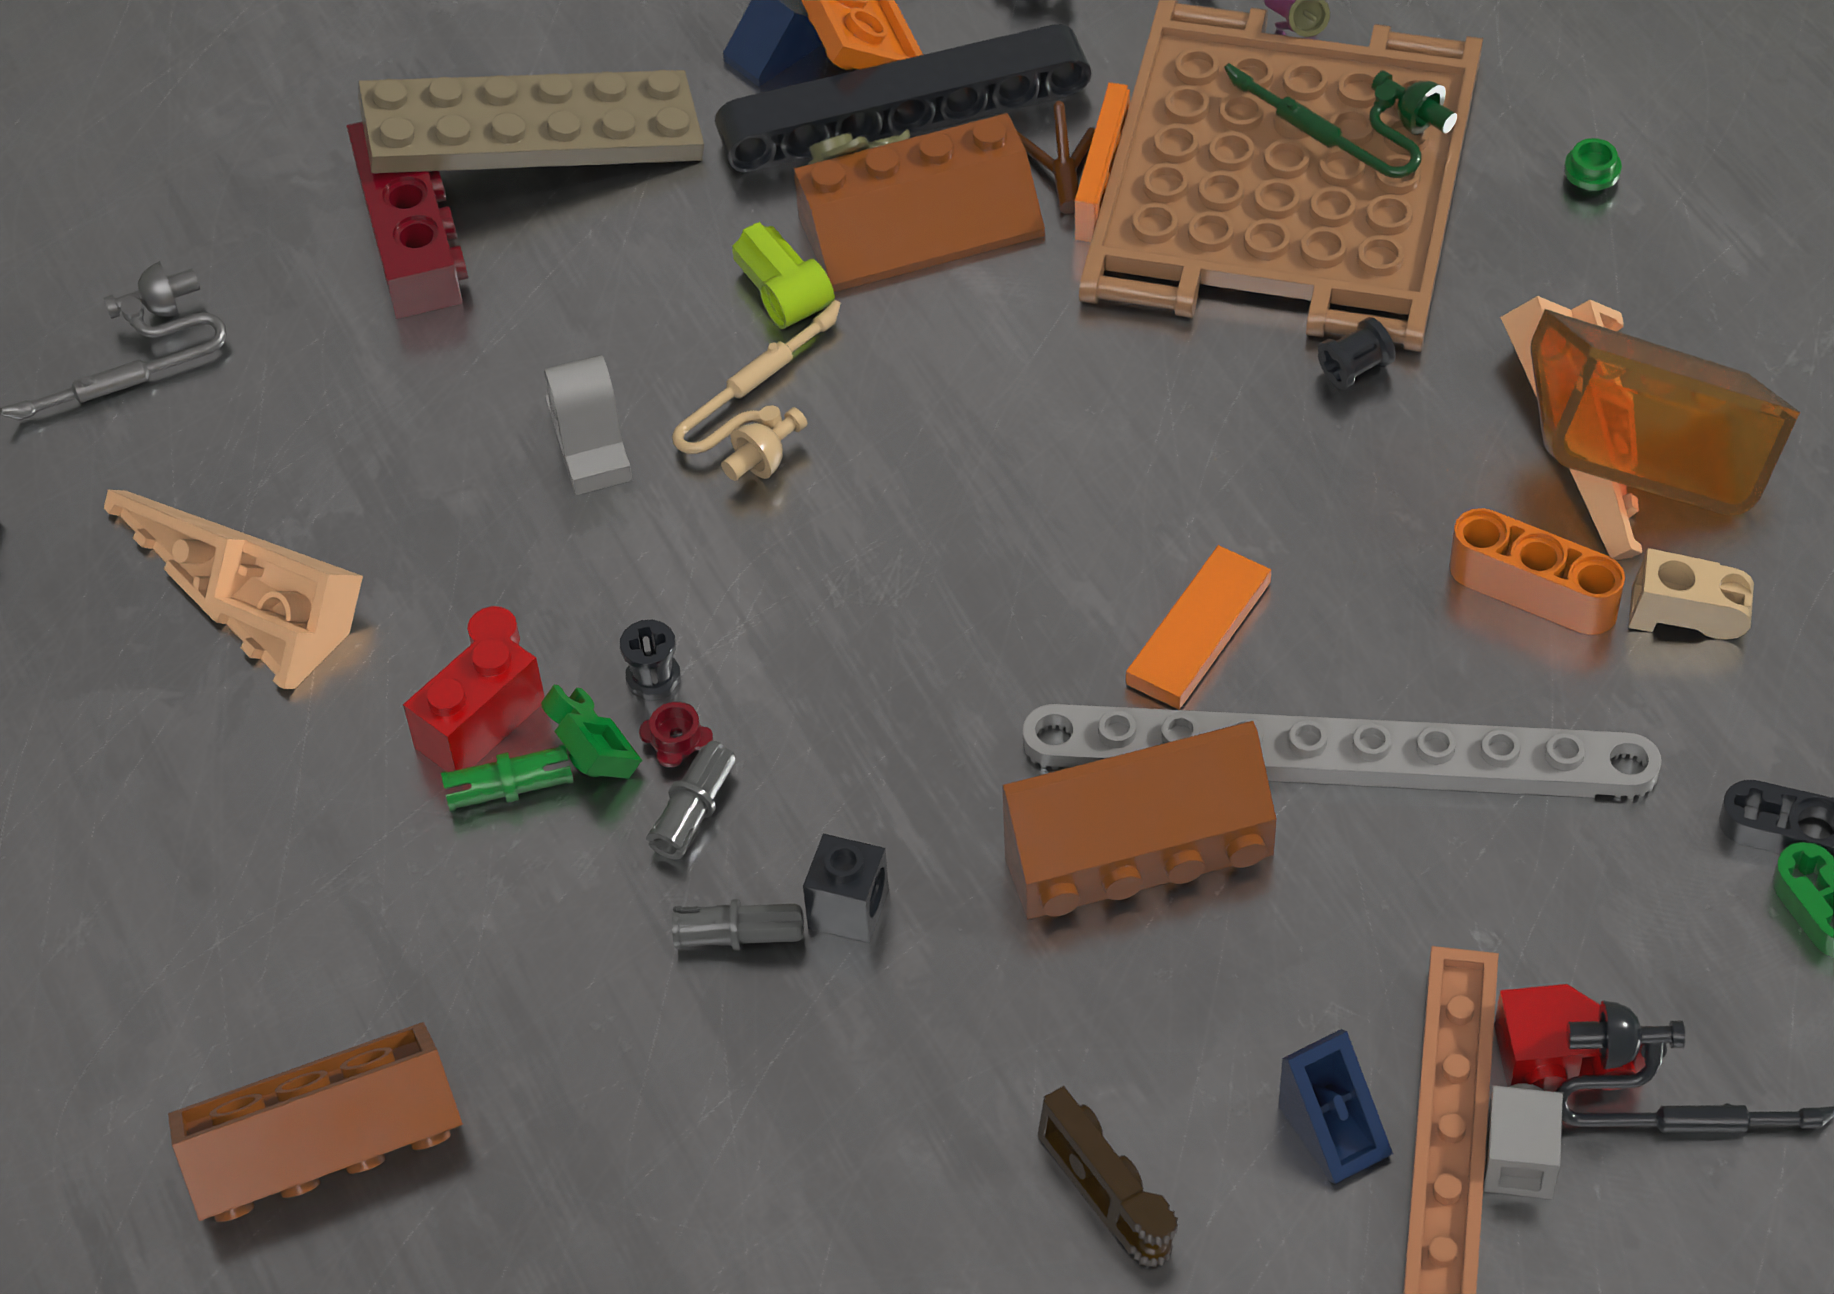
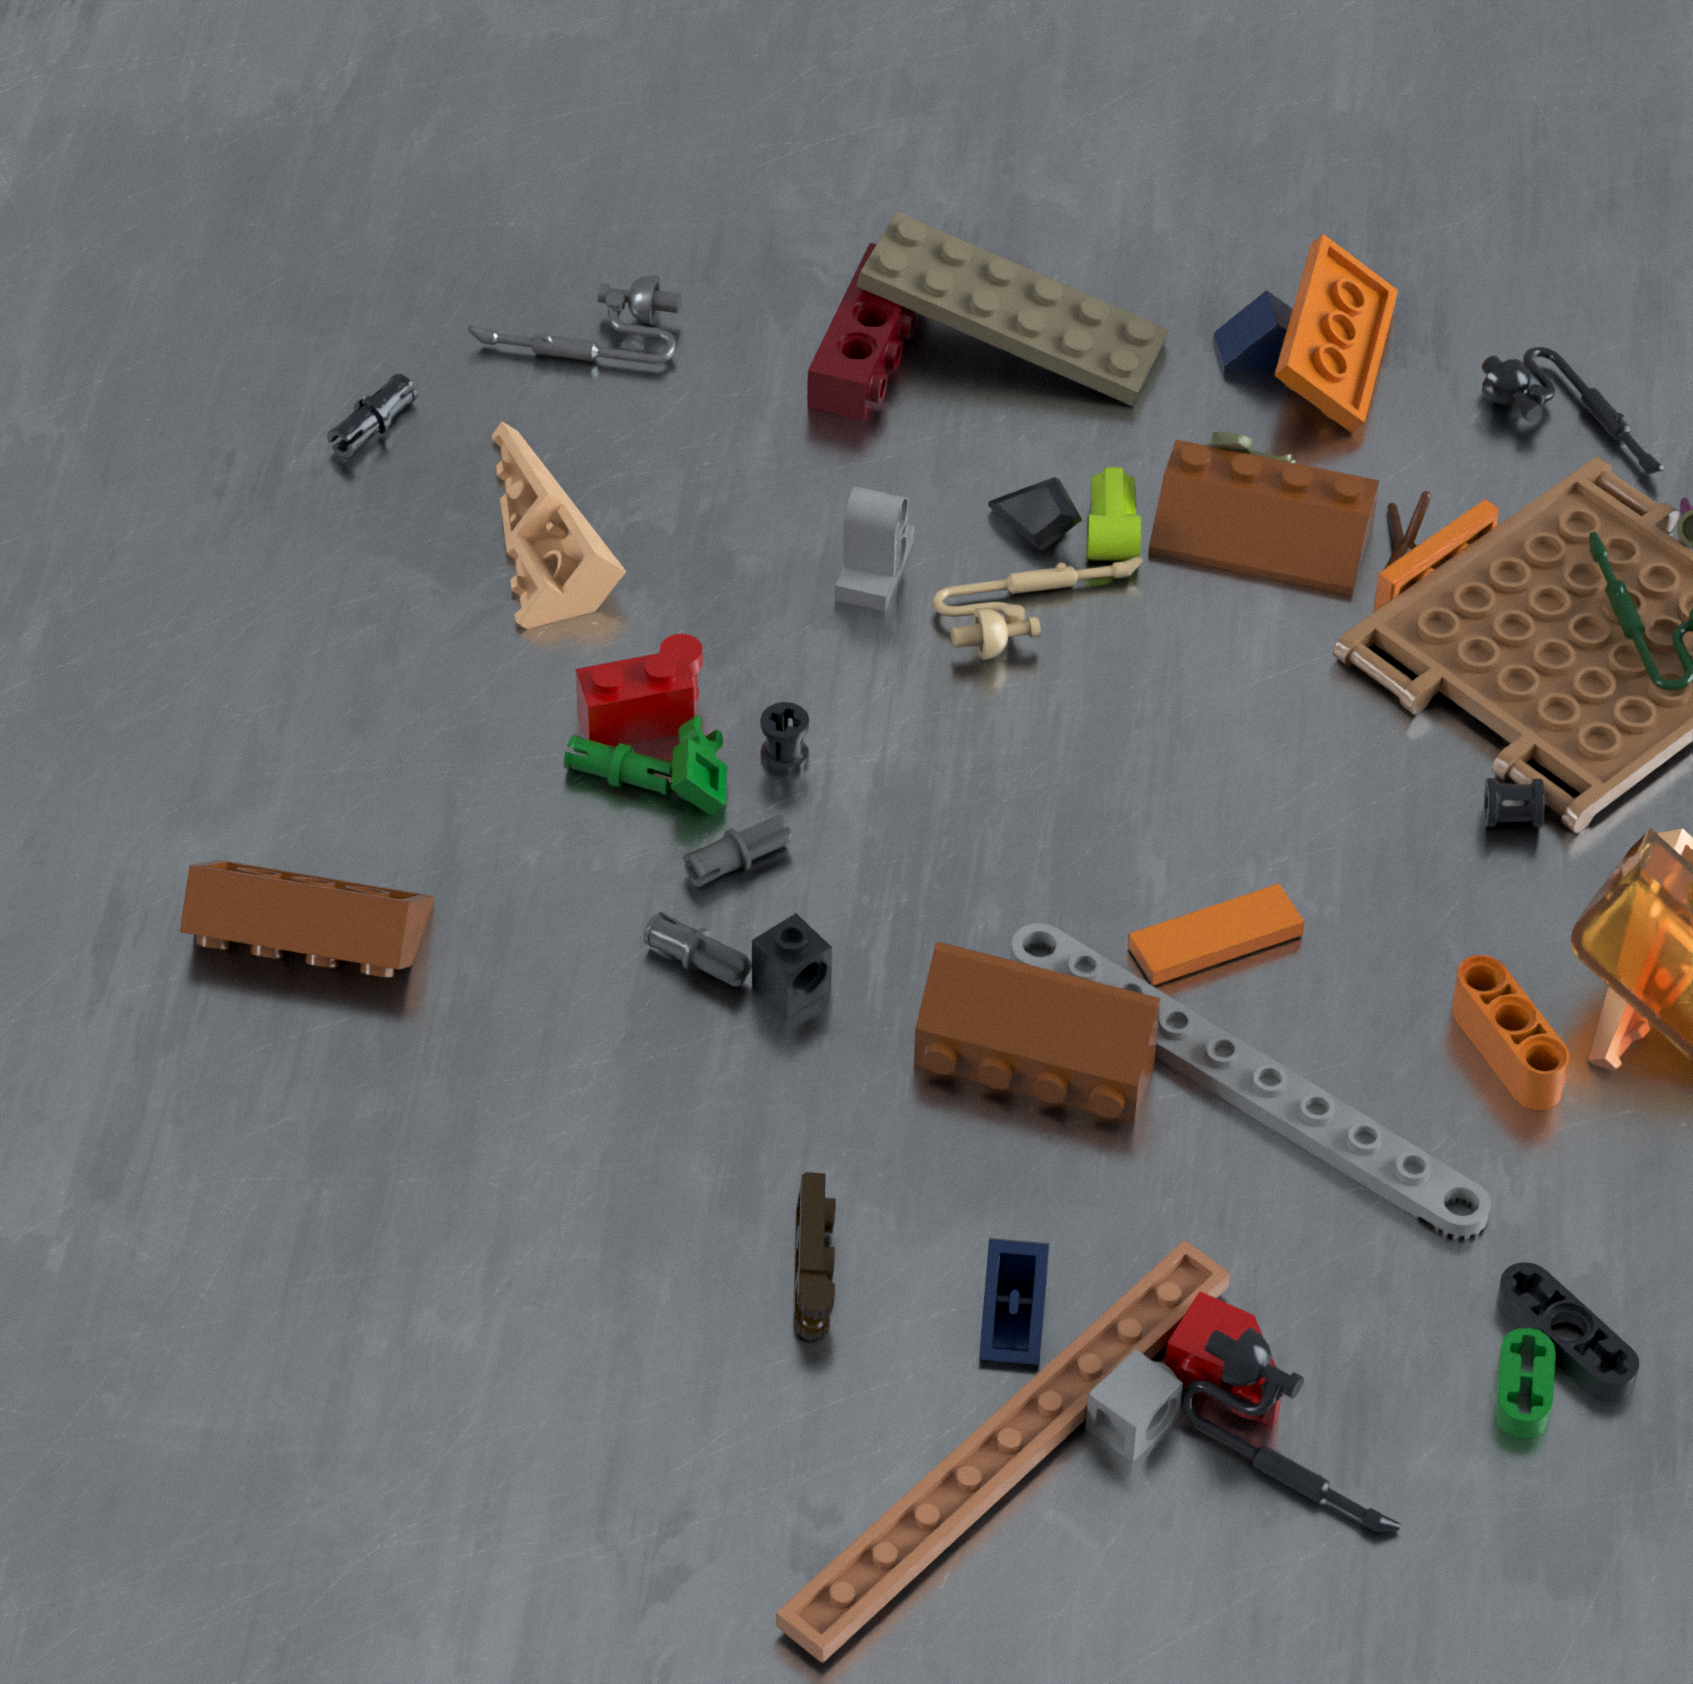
camera: 30 degrees right, 5 degrees down
dark red plate [639,702,713,767] -> none
black beam [715,24,1092,172] -> none
tan leg [1628,548,1754,640] -> none
none -> black piece [988,477,1082,551]

